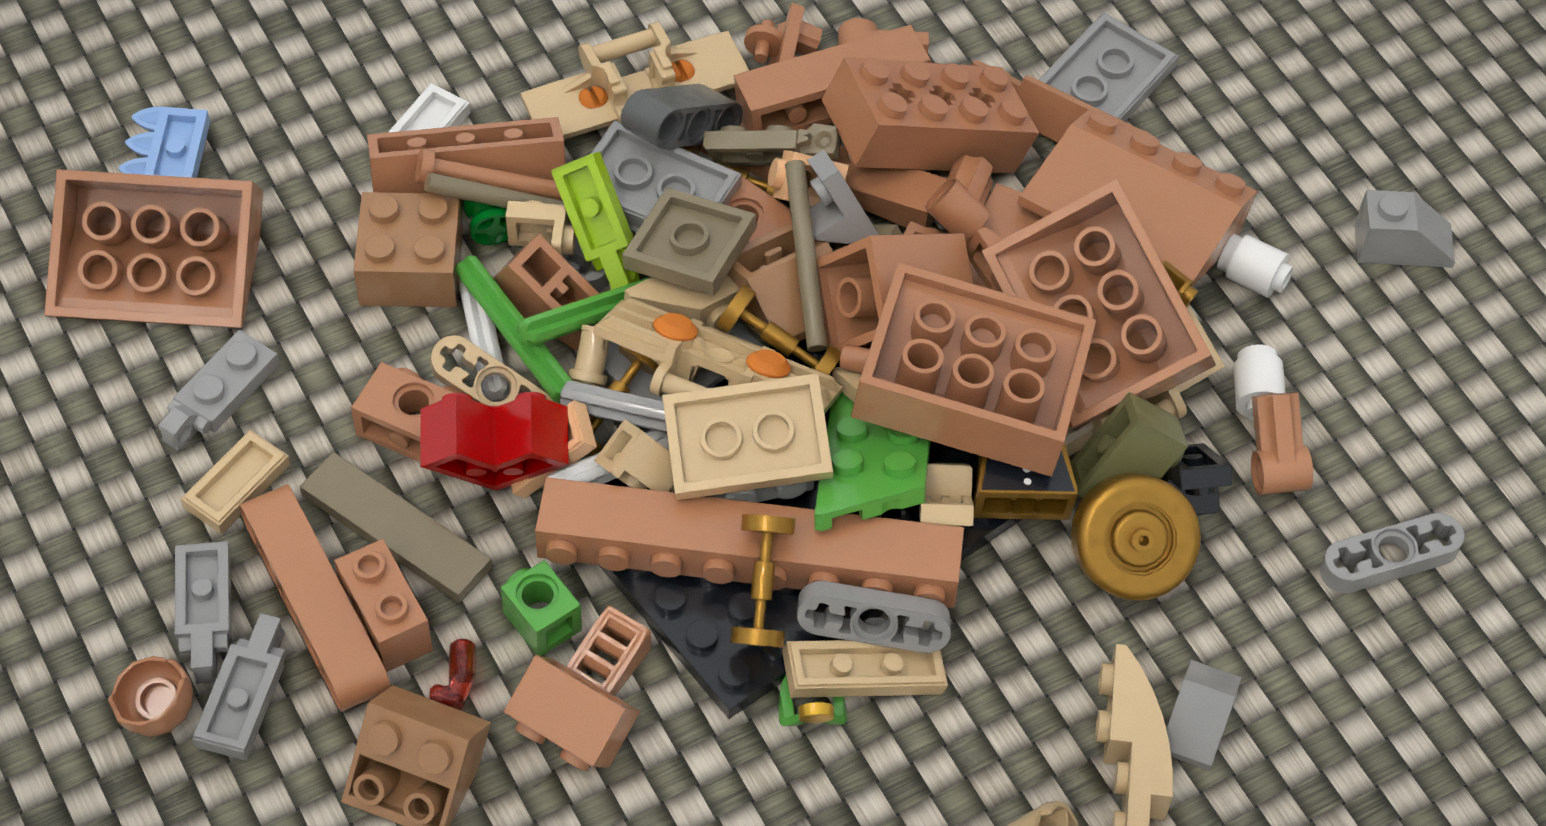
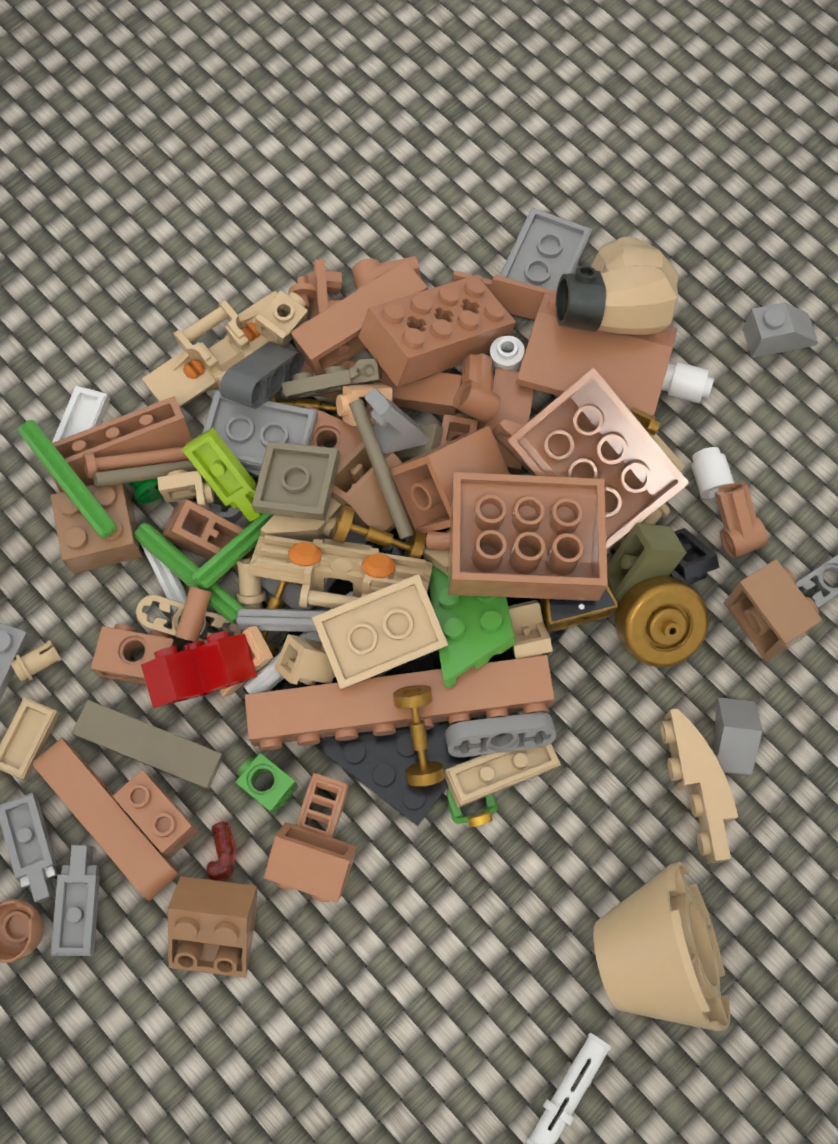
camera: 10 degrees left, 15 degrees up
none -> tan pin [10,640,62,682]
none -> bright green axle [18,420,117,539]
none -> nougat axle [176,586,212,642]
none -> tan brick [255,290,308,347]
none -> white brick [490,336,525,377]
none -> tan piece [555,237,678,335]
none -> medium nougat brick [723,559,822,662]

